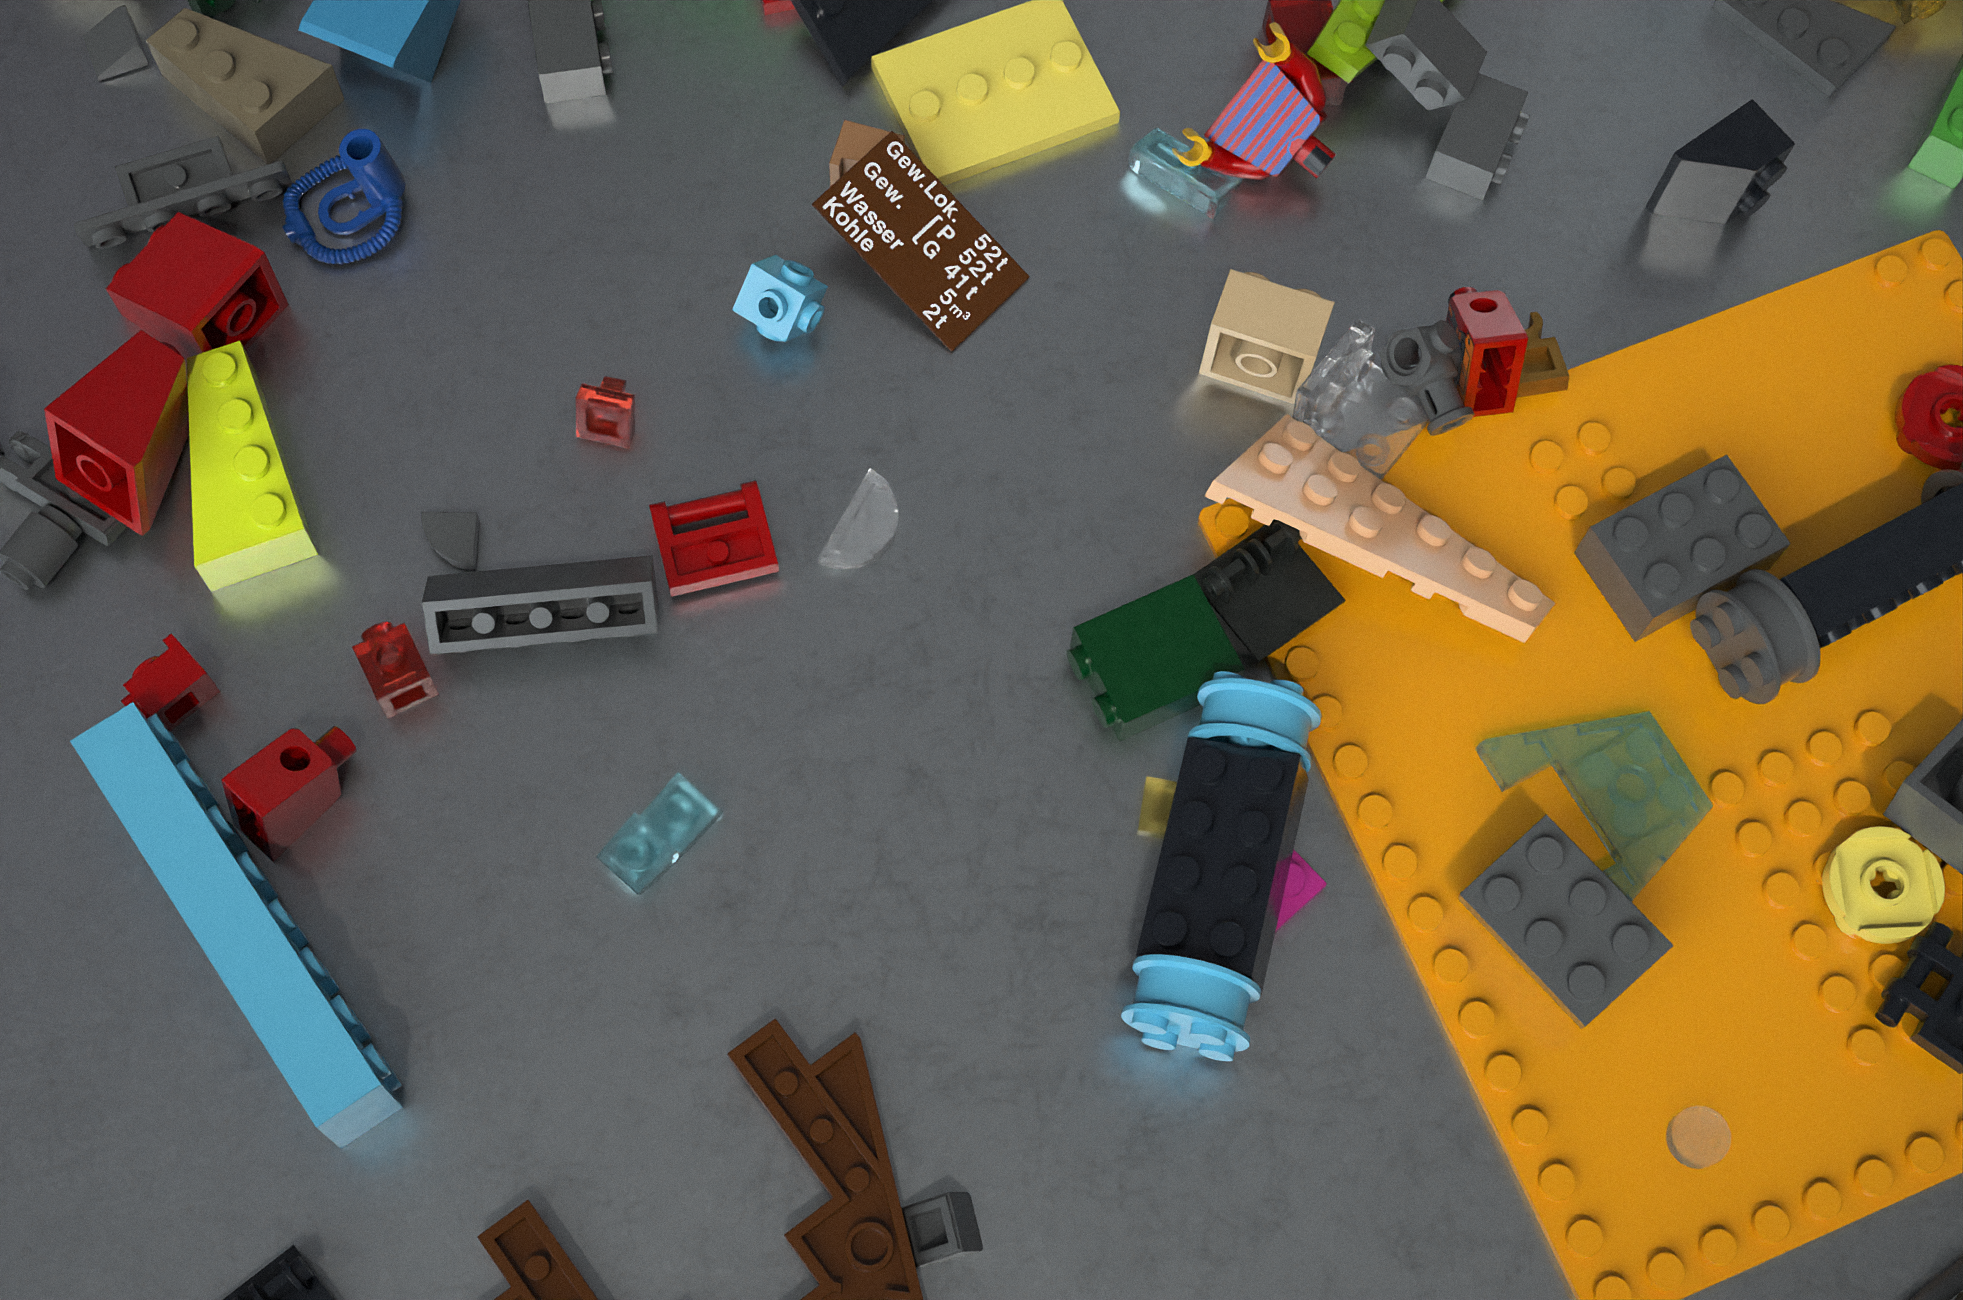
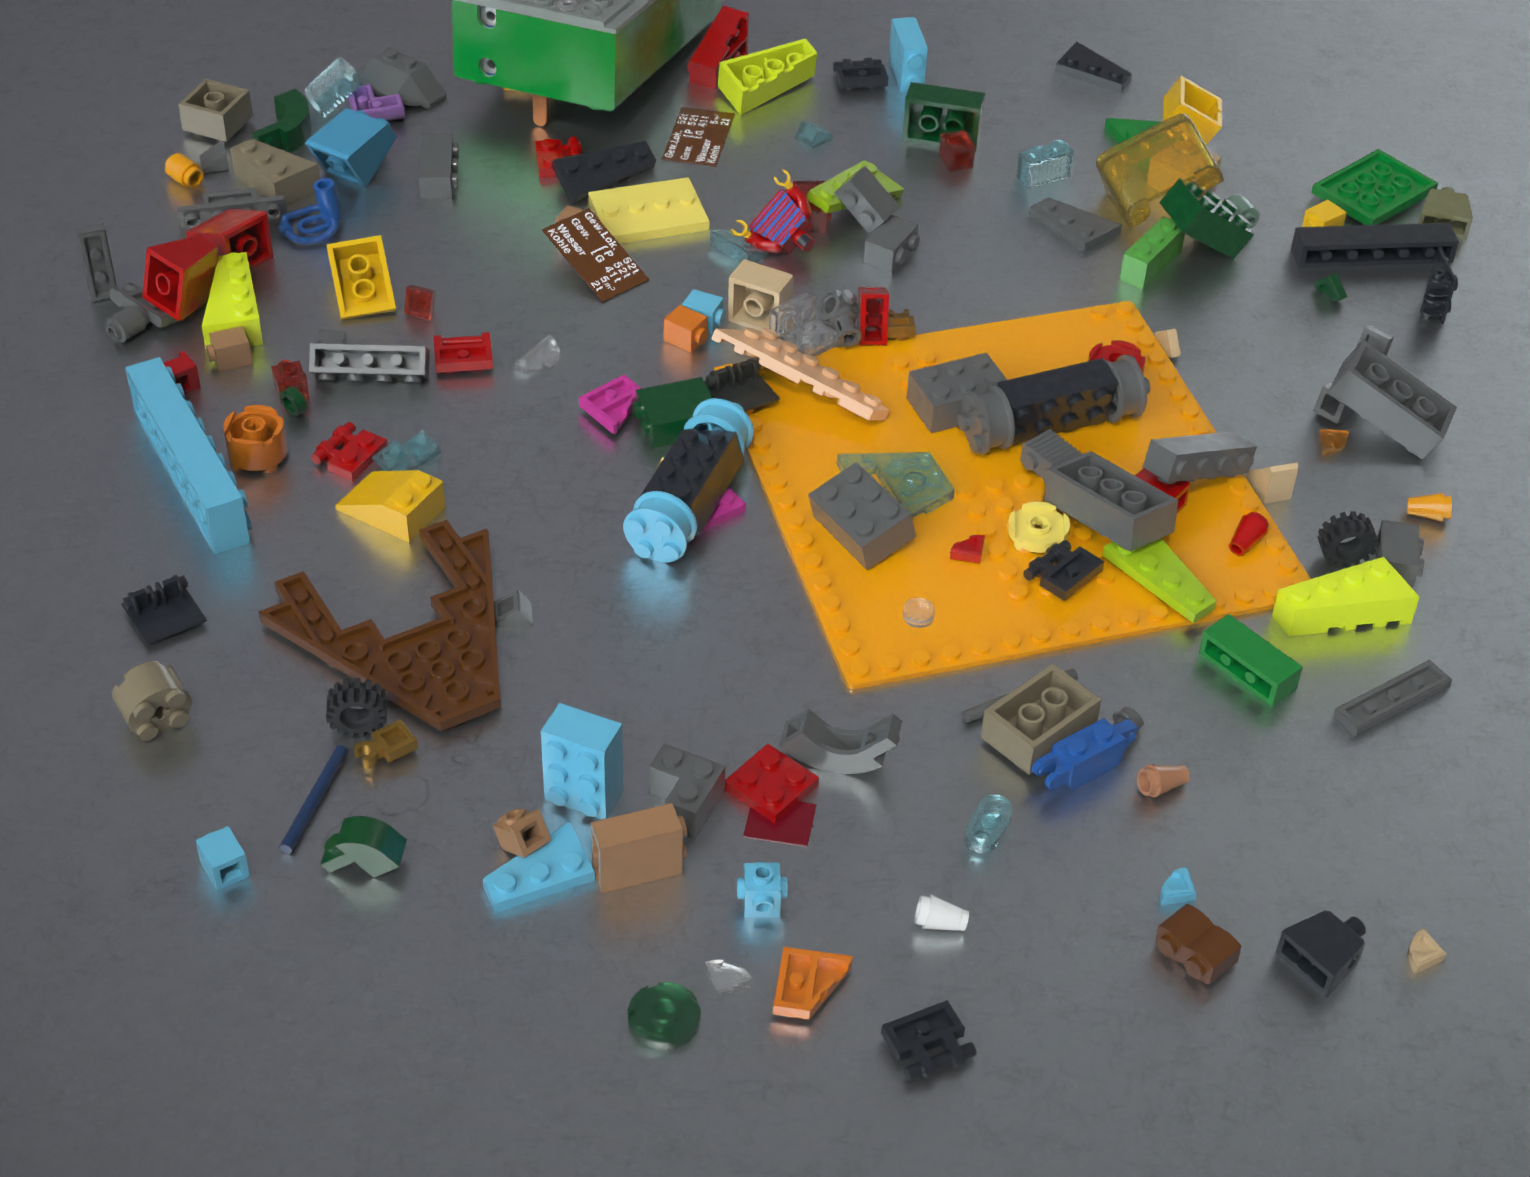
camera: 10 degrees right, 25 degrees down
red torso [221,726,357,862] -> none
medium azure brick [732,255,828,342] -> none
black slope [1646,99,1795,224] -> none
none -> light orange brick [165,153,204,188]
none -> medium nougat brick [206,326,253,372]
none -> orange brick [223,405,288,473]
none -> dark green tile [280,386,308,417]
none -> red plate [311,422,388,482]
none -> yellow slope [326,235,396,320]
none -> yellow slope [335,470,446,543]
none -> dark pink wing [579,374,642,434]
none -> orange brick [664,305,709,353]
none -> medium azure brick [682,289,726,335]
none -> red tile [950,535,985,563]
none -> dark grey brick [1020,429,1082,484]

